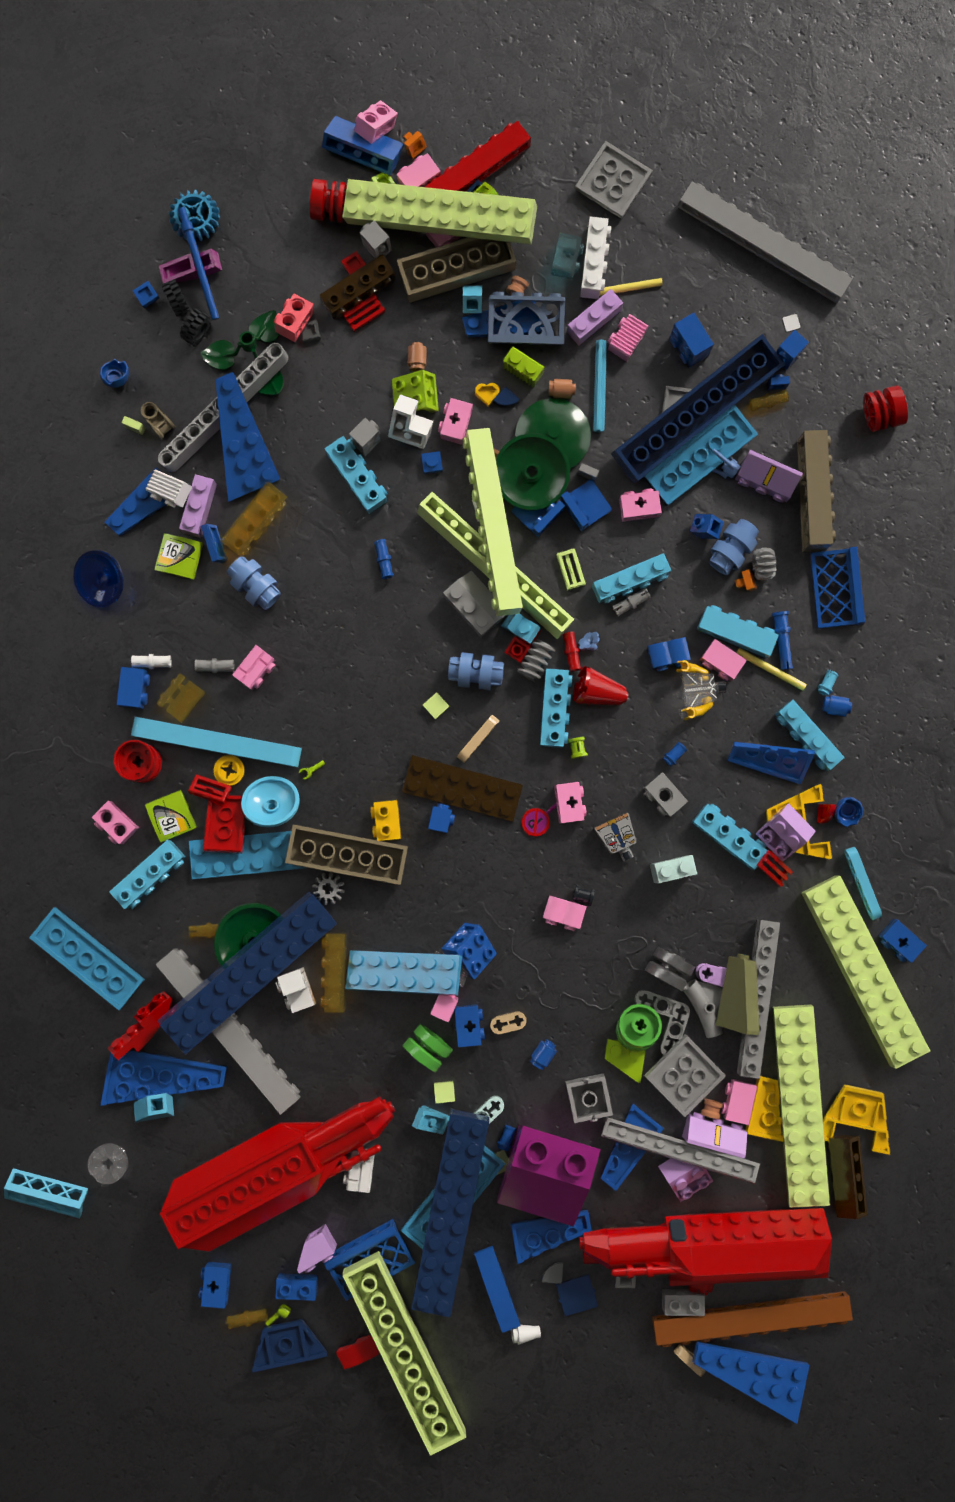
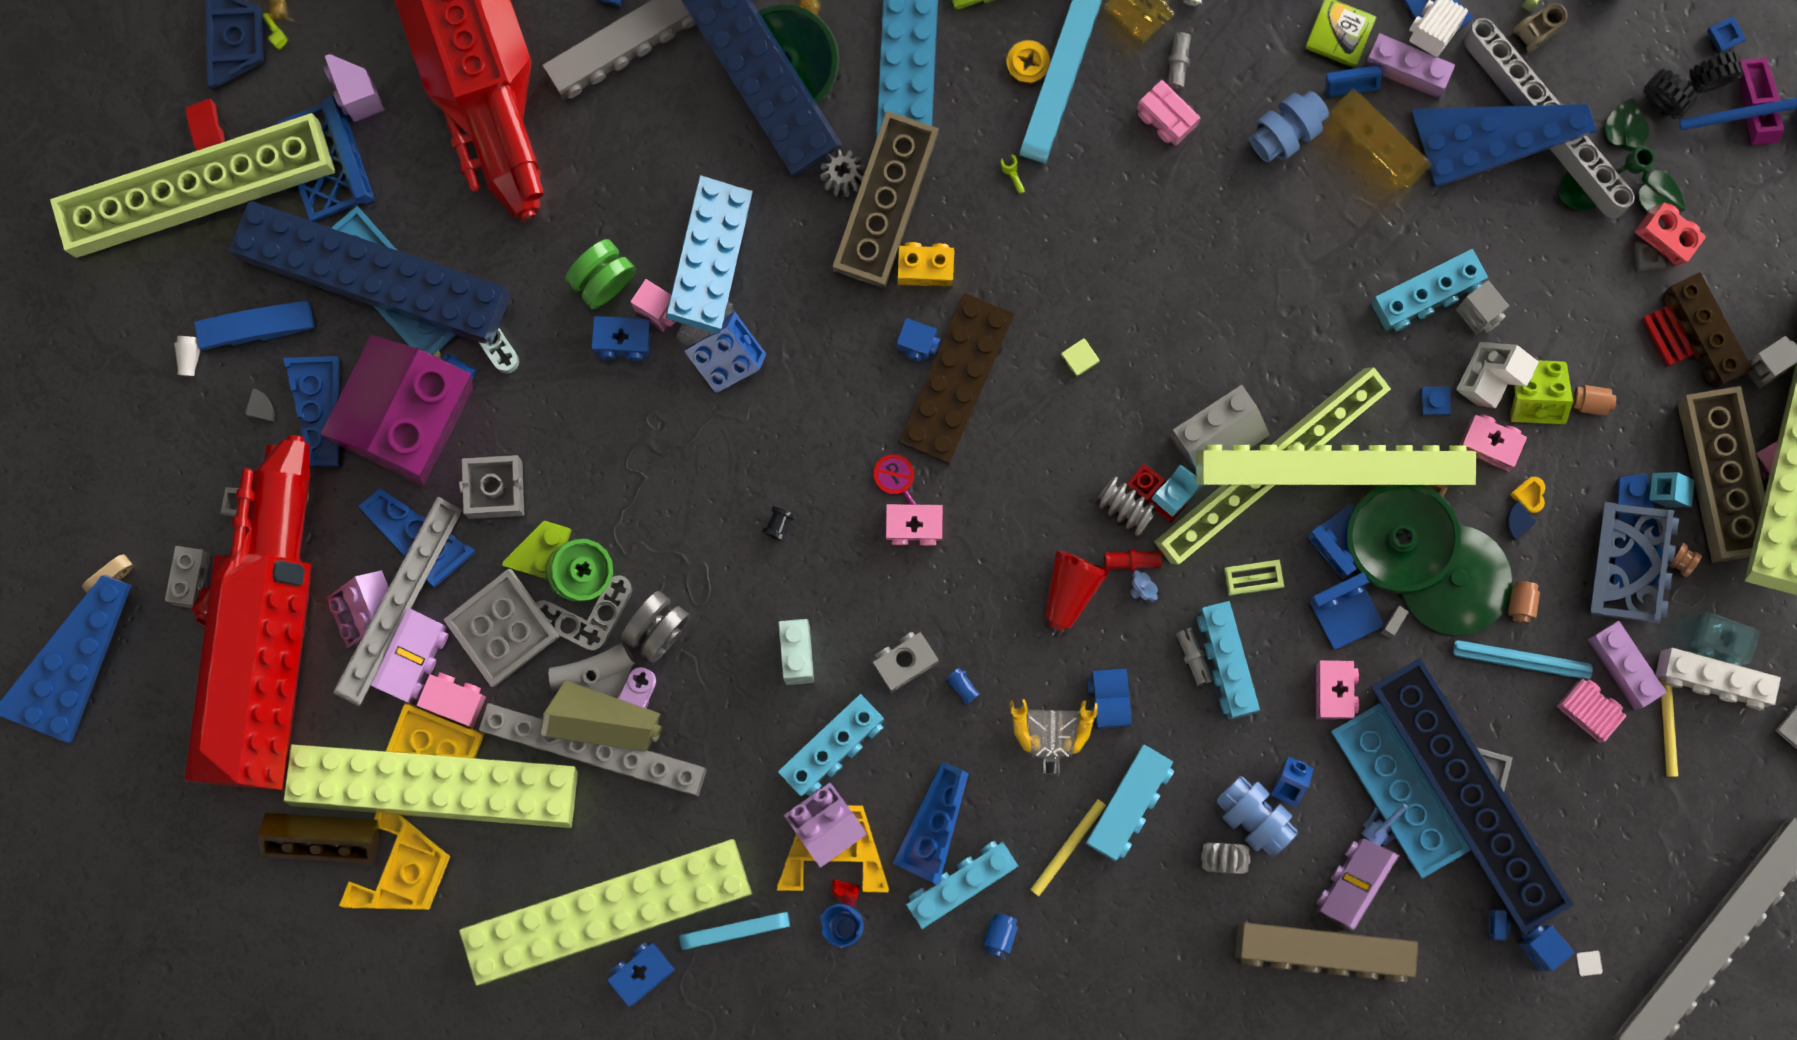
camera: 100 degrees right, 5 degrees down
red tile [188,774,232,805] -> none
red tile [203,795,246,854] -> none
medium azure dish [241,776,300,827] -> none
white brick [276,967,316,1013] -> none
blue brick [276,1273,318,1301] -> none
clear yellow brick [321,933,347,1013] -> none
red plate [341,251,366,275] -> none
white brick [343,1149,374,1193] -> none
blue pin [374,539,394,579] -> none
medium azure slope [412,1105,450,1135] -> none
yellowish green tile [434,1081,455,1103] -> none
medium blue piece [448,652,504,690] -> none
tan beam [457,715,500,763] -> none
tan beam [490,1011,526,1034] -> none
lime brick [503,347,544,387] -> none
blue brick [530,1039,557,1070] -> none
medium azure brick [540,669,572,748] -> none
bright pink brick [543,895,587,931] -> none
dark blue piece [556,1274,598,1316] -> none
lime bush [568,737,588,759] -> none
torso [593,813,636,861] -> none
dark orange brick [652,1291,853,1347] -> none
blue brick [670,313,714,368] -> none
bright pink brick [700,639,747,681] -> none
nougat wheel [701,1098,723,1119] -> none
orange tile [735,570,757,591] -> none
clear yellow pin [749,390,789,411] -> none
red tile [757,850,793,887] -> none
blue pin [772,611,793,670] -> none
blue fence [811,547,865,629] -> none
medium azure pin [818,670,839,696] -> none

